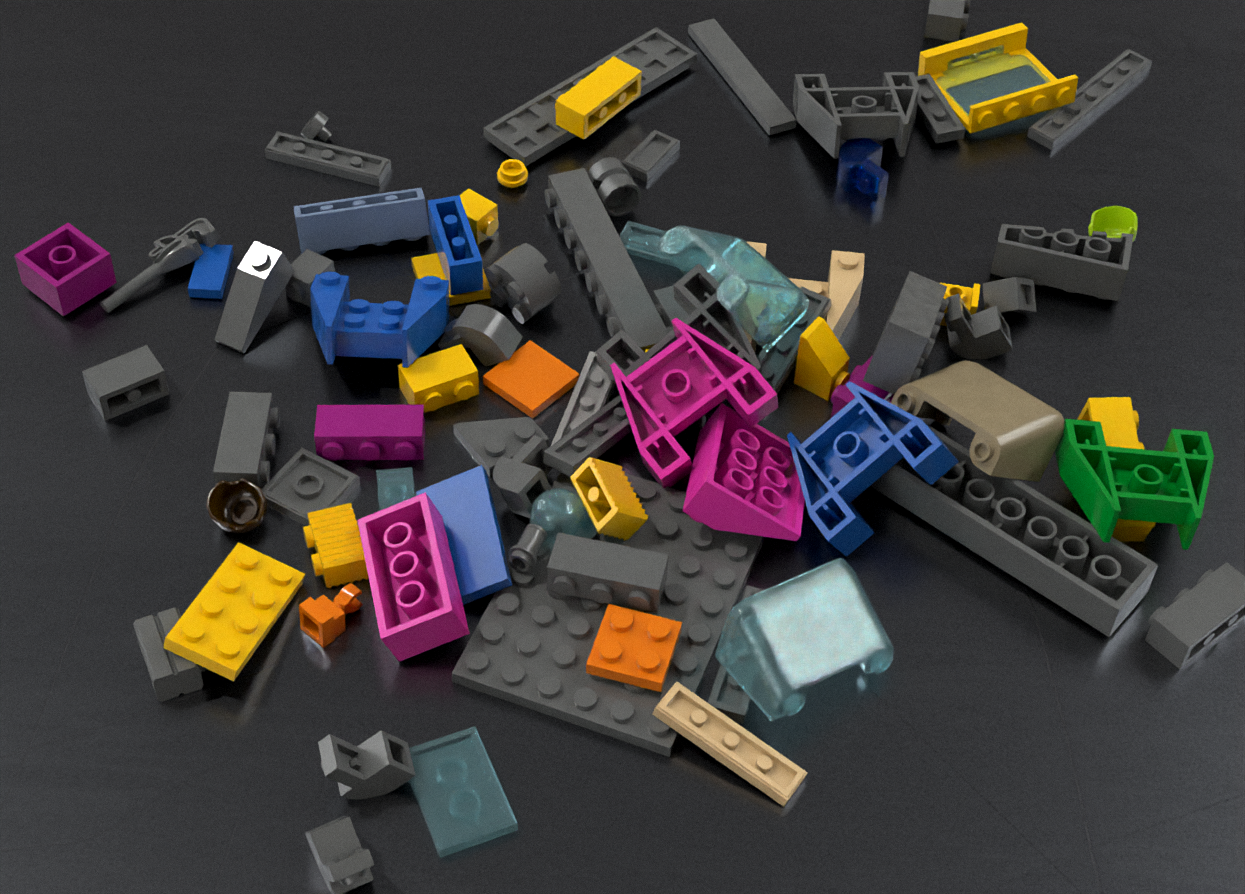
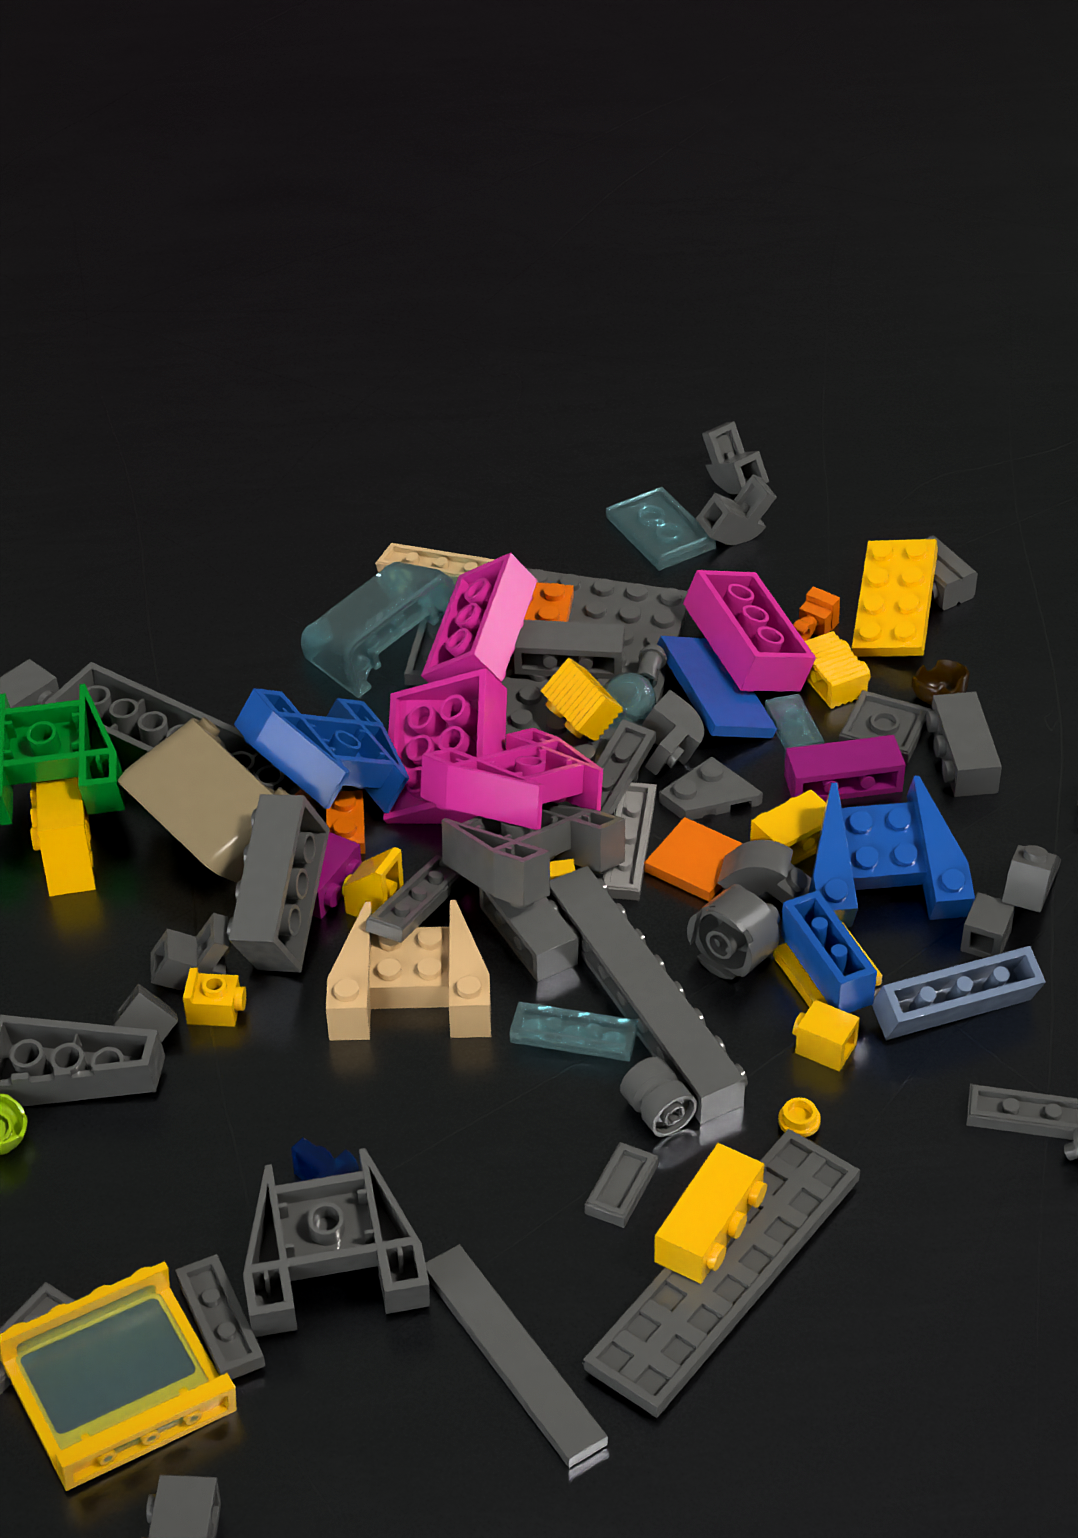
camera: 175 degrees right, 5 degrees down
clear light blue windscreen [656,225,809,352] -> none
none -> dark pink brick [421,553,537,683]

